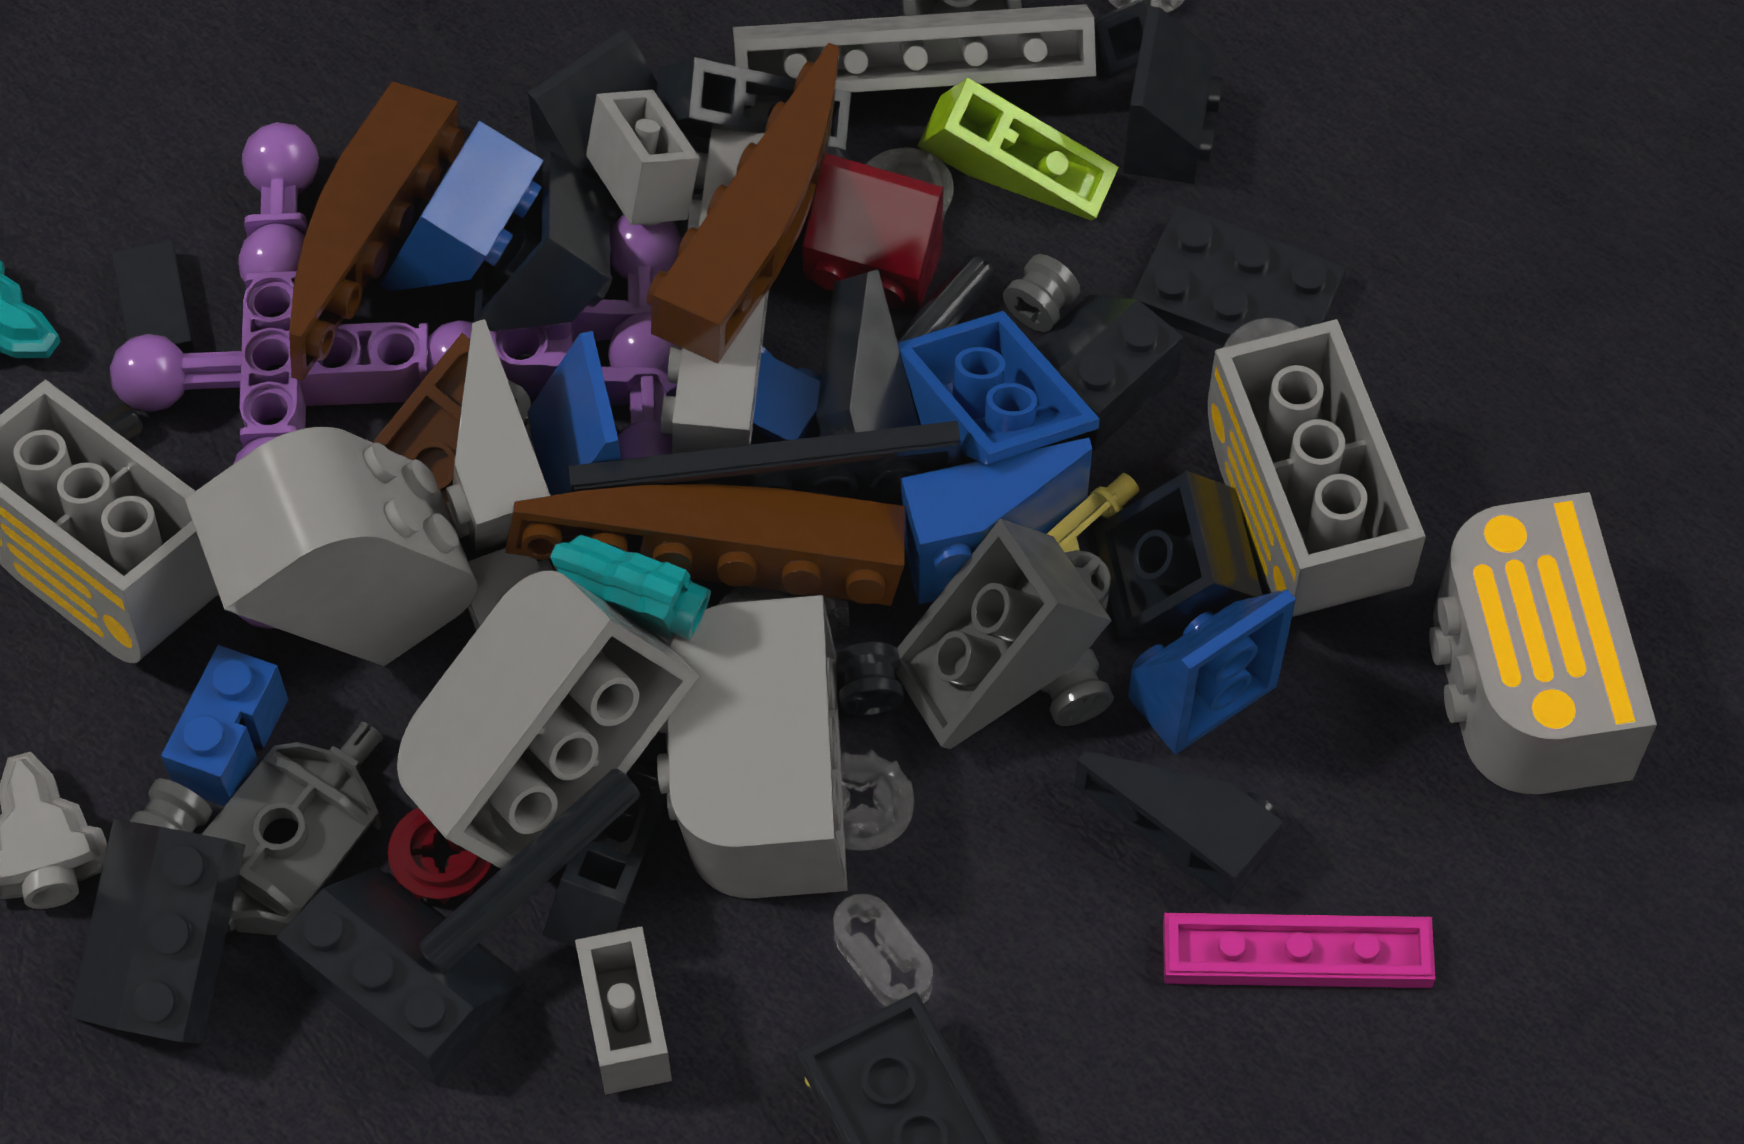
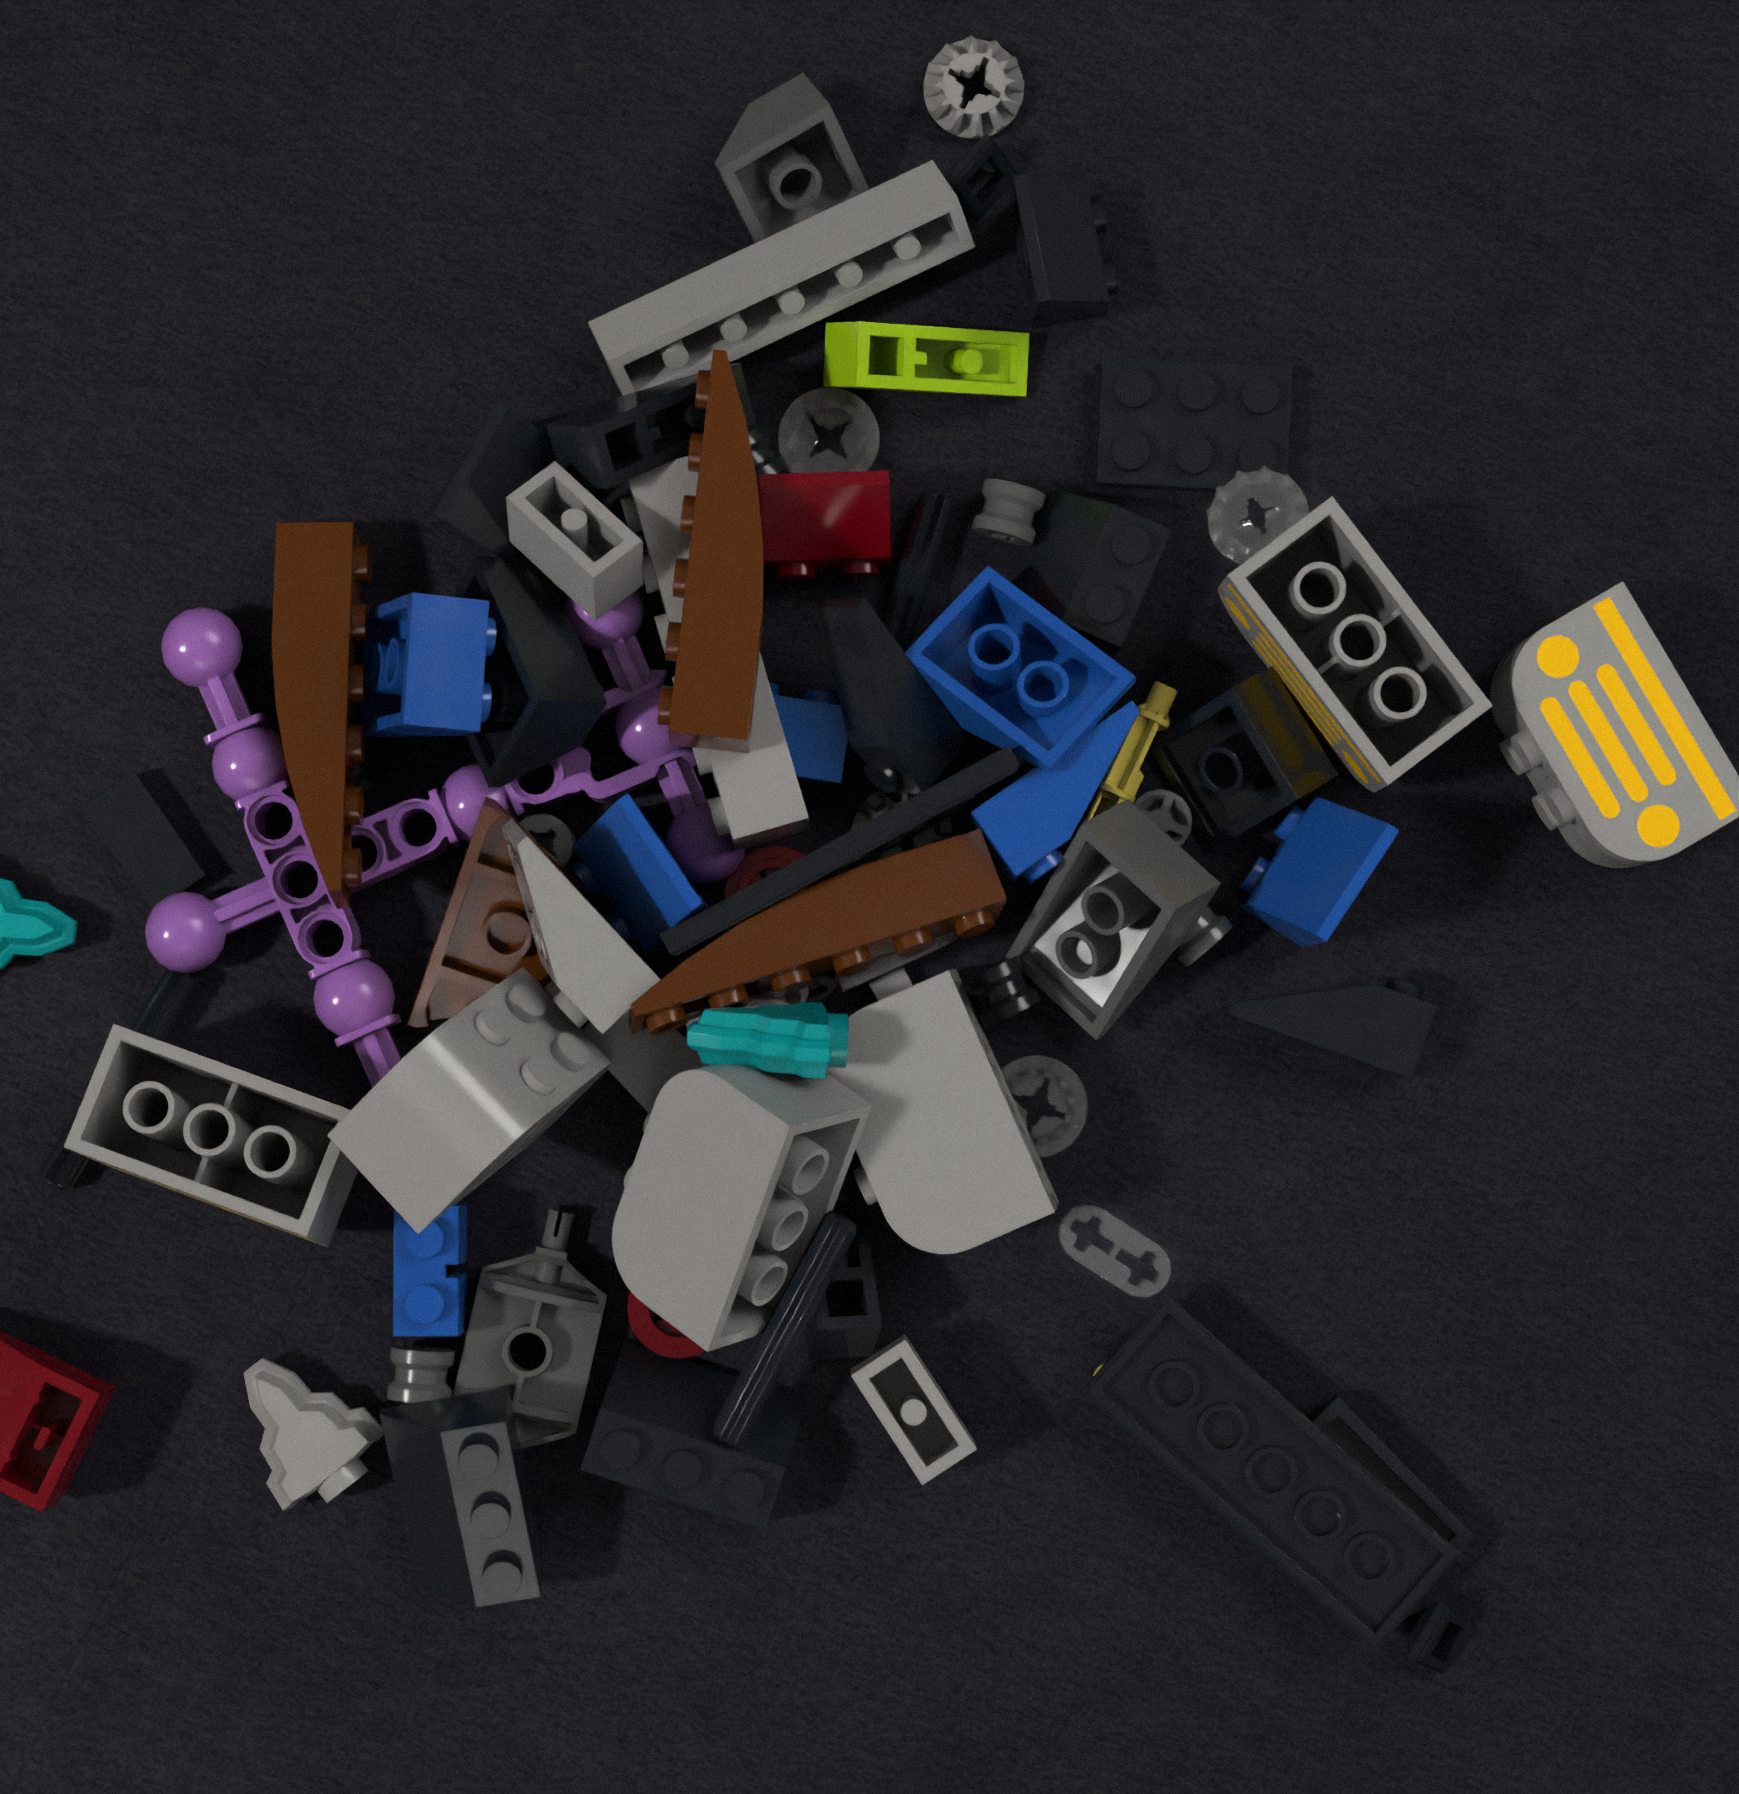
camera: 20 degrees left, 25 degrees up
dark pink tile [1163,913,1435,988] -> none

